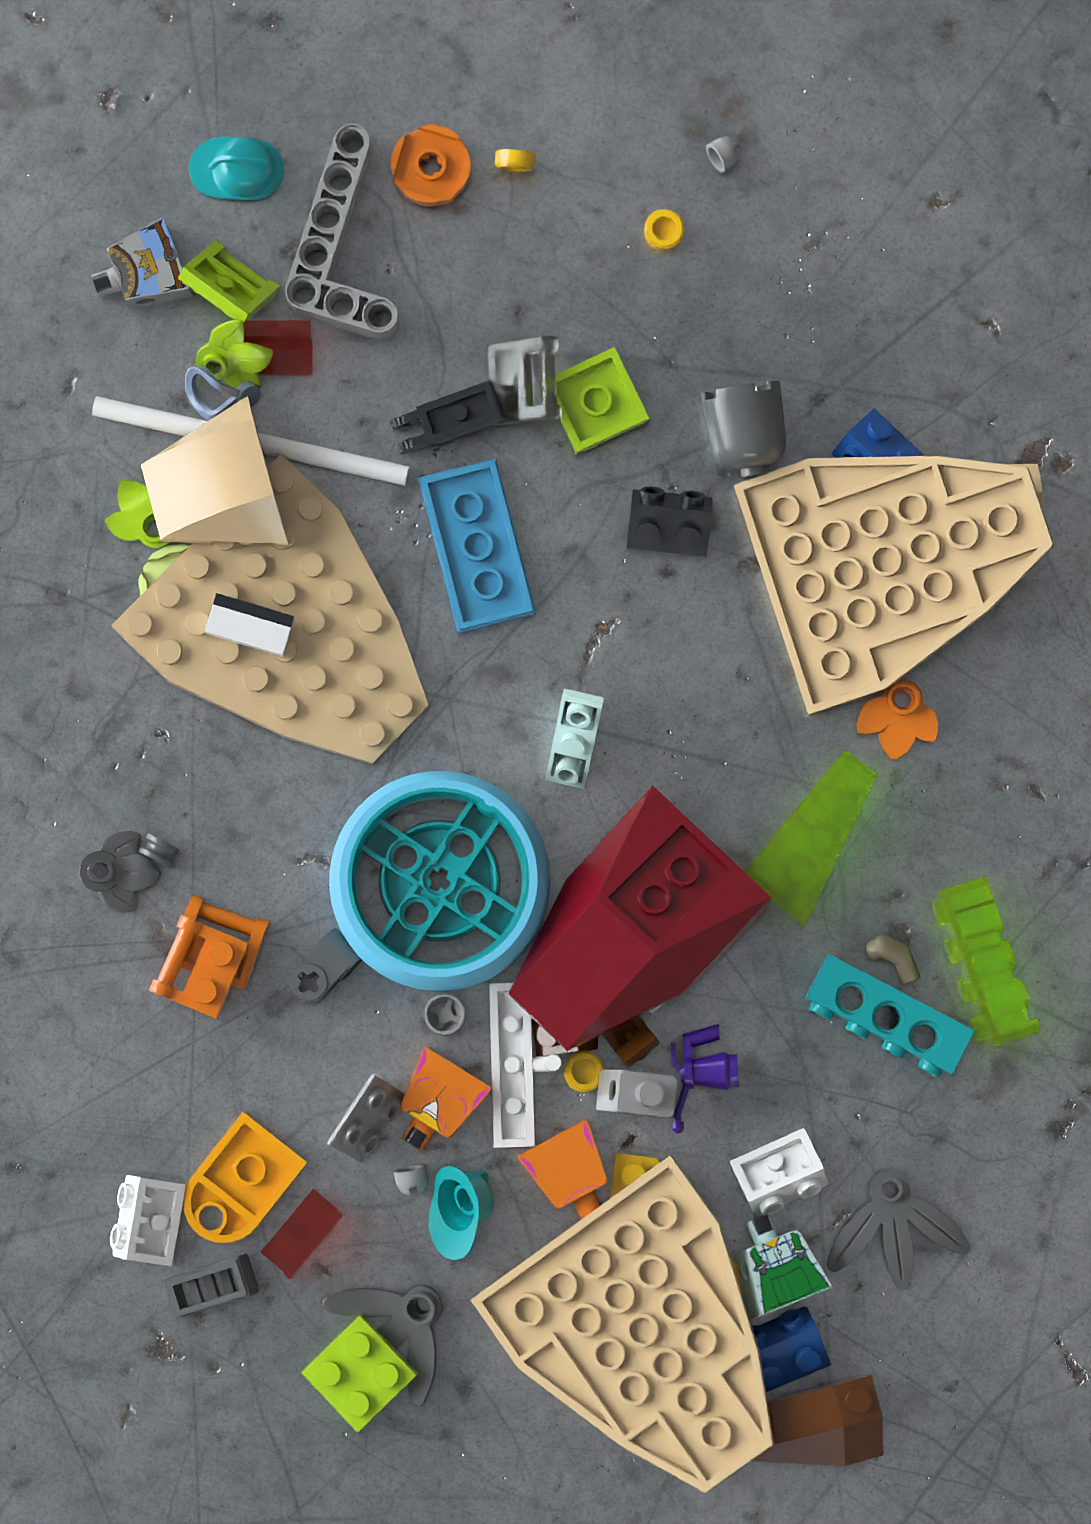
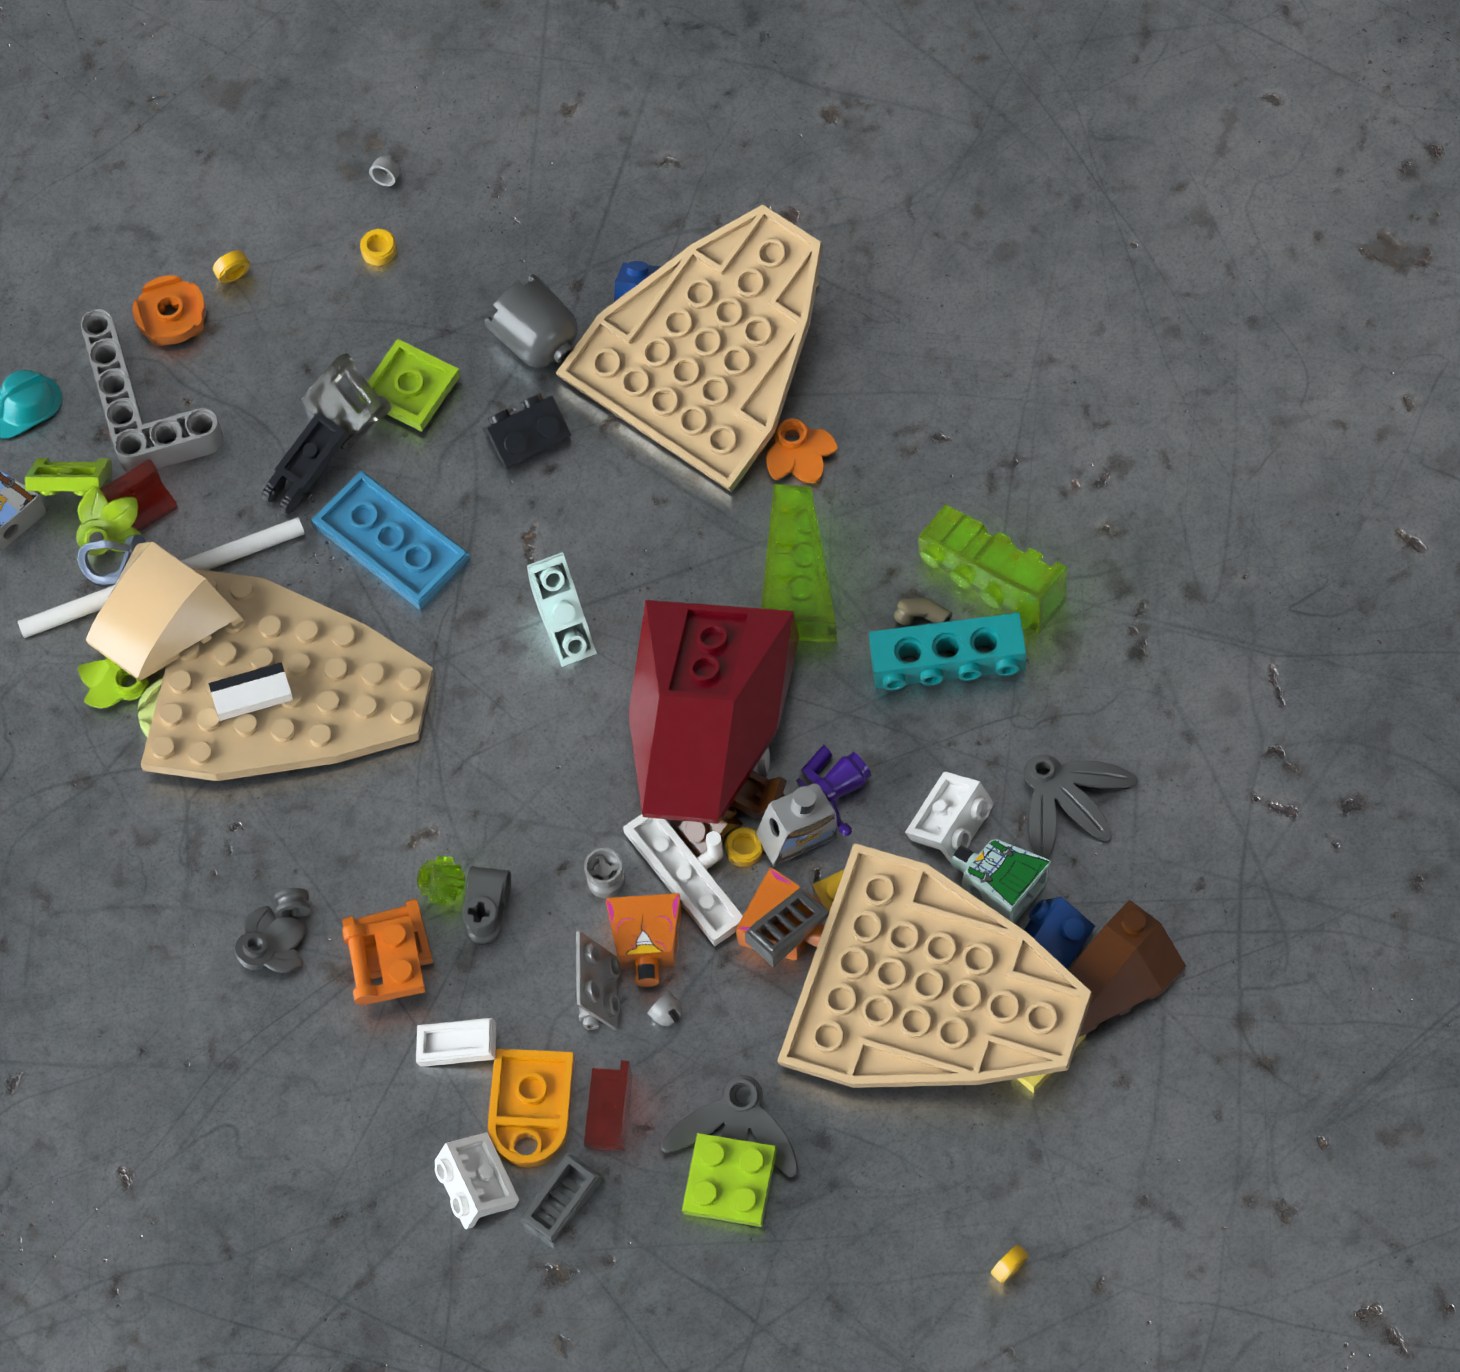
camera: 30 degrees left, 20 degrees down
wheel [329,771,550,991] -> none
teal piece [428,1165,494,1260] -> none
none -> white tile [416,1018,496,1067]
none -> clear neon green gear [417,855,465,905]
none -> dark grey slope [745,887,829,968]

